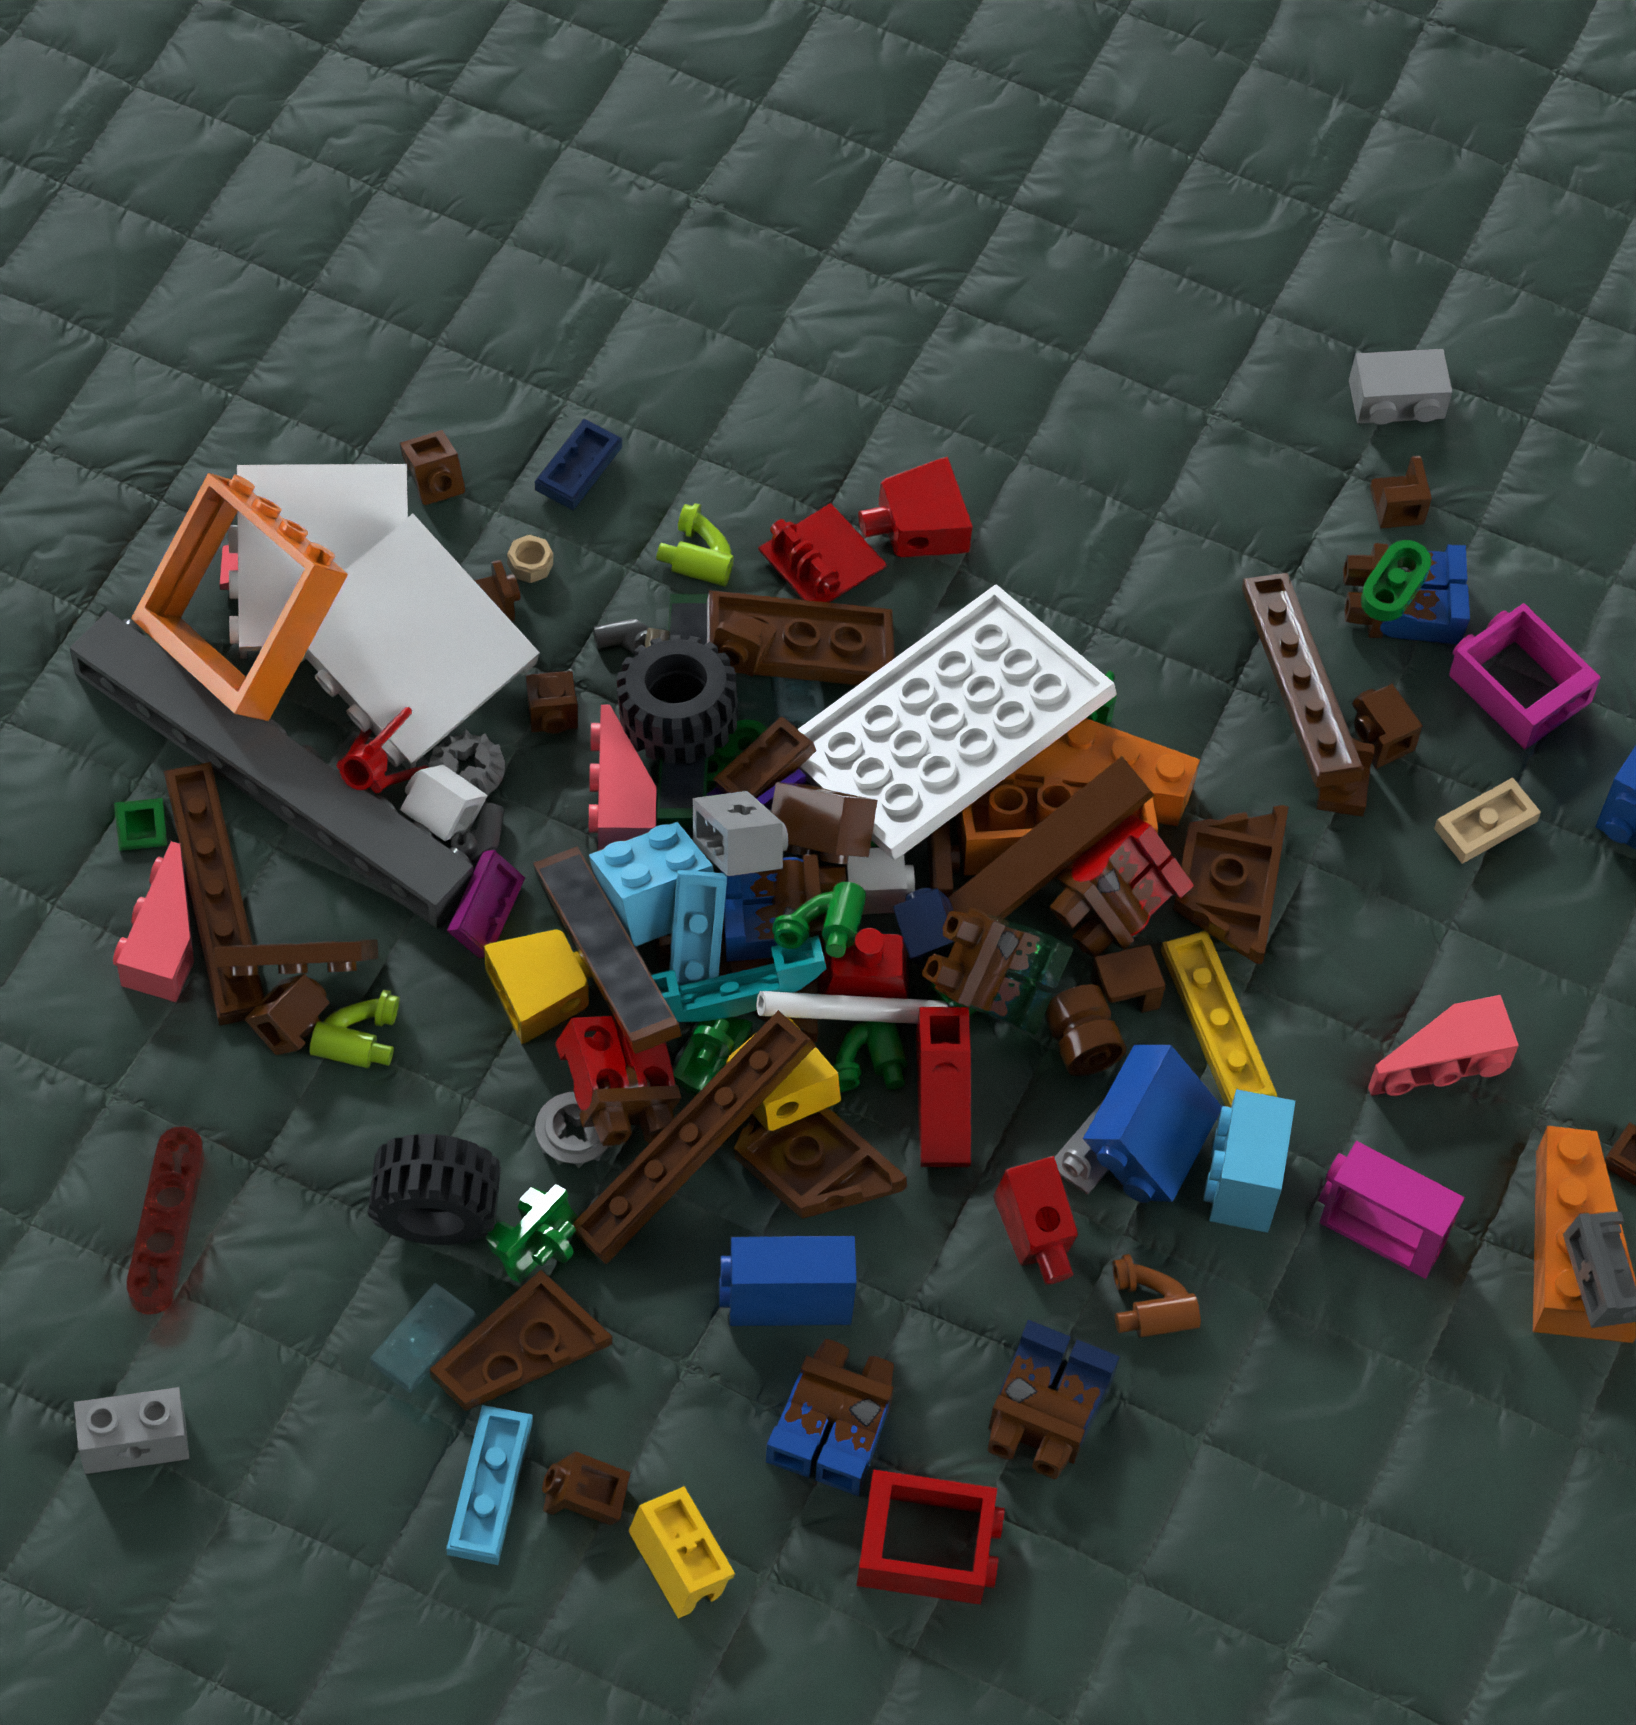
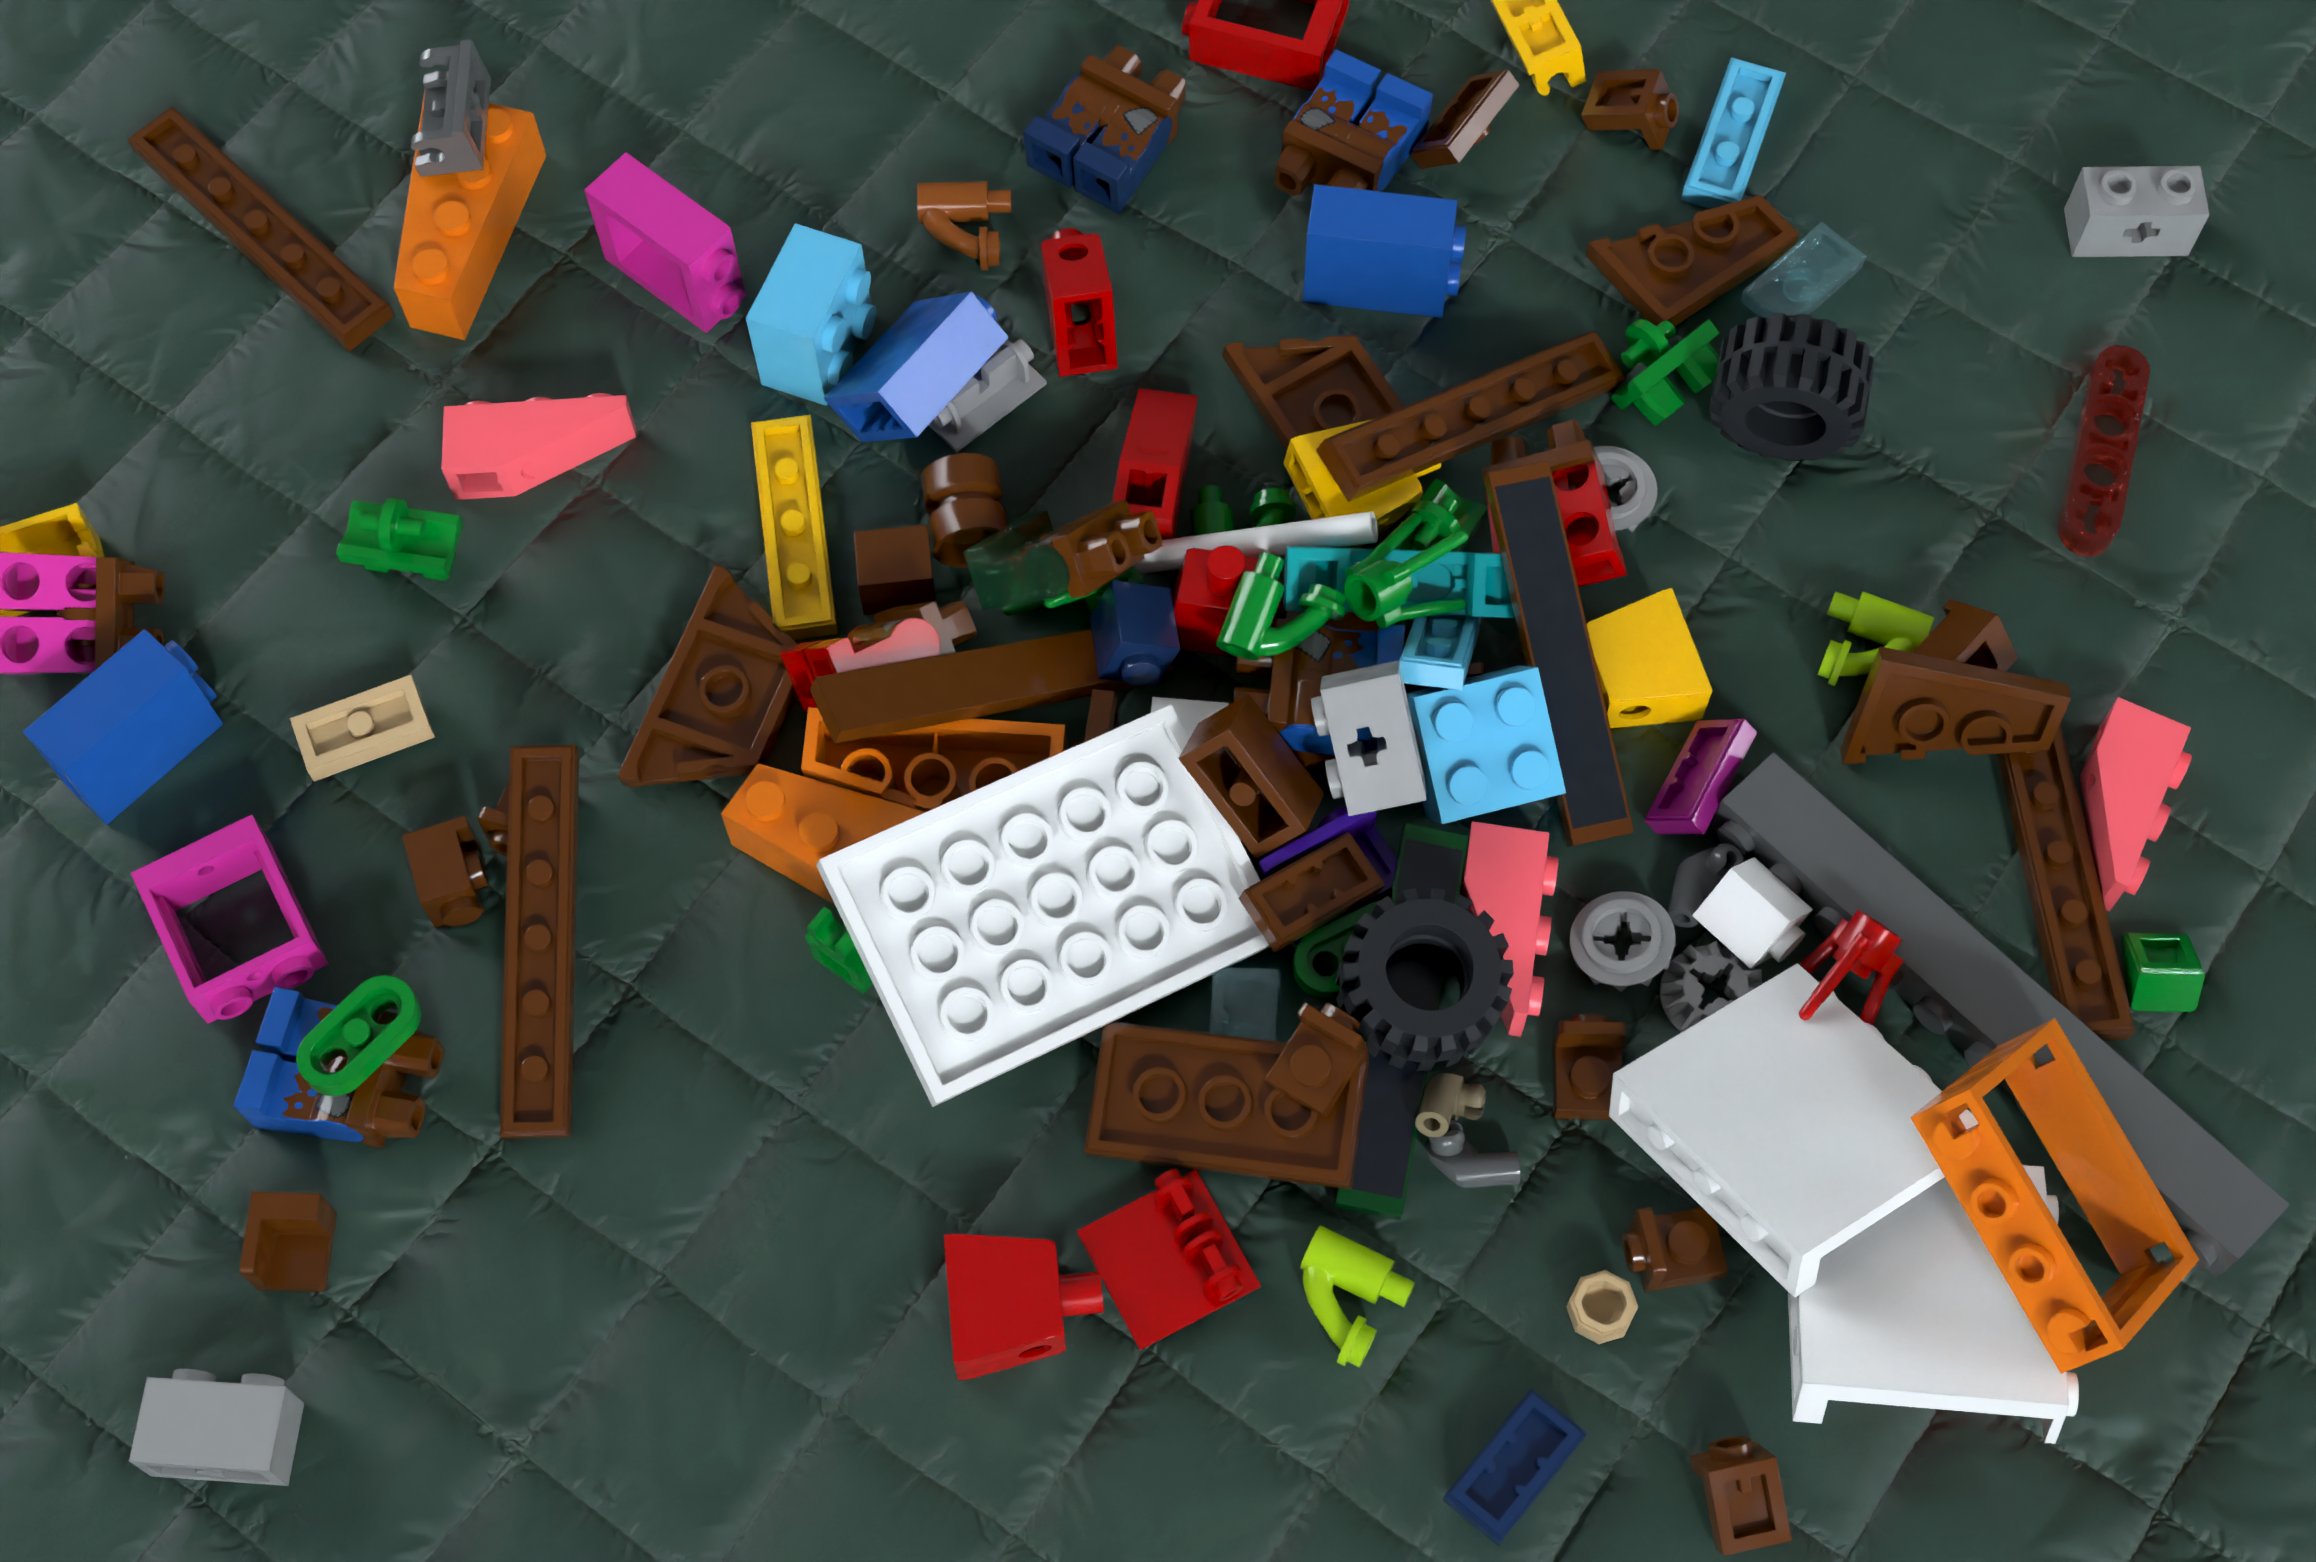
camera: 165 degrees left, 5 degrees up
none -> green hips [336,497,464,581]
none -> green plant [1344,512,1469,629]
none -> reddish brown plate [1411,70,1519,169]
none -> light grey gear [1570,891,1676,992]

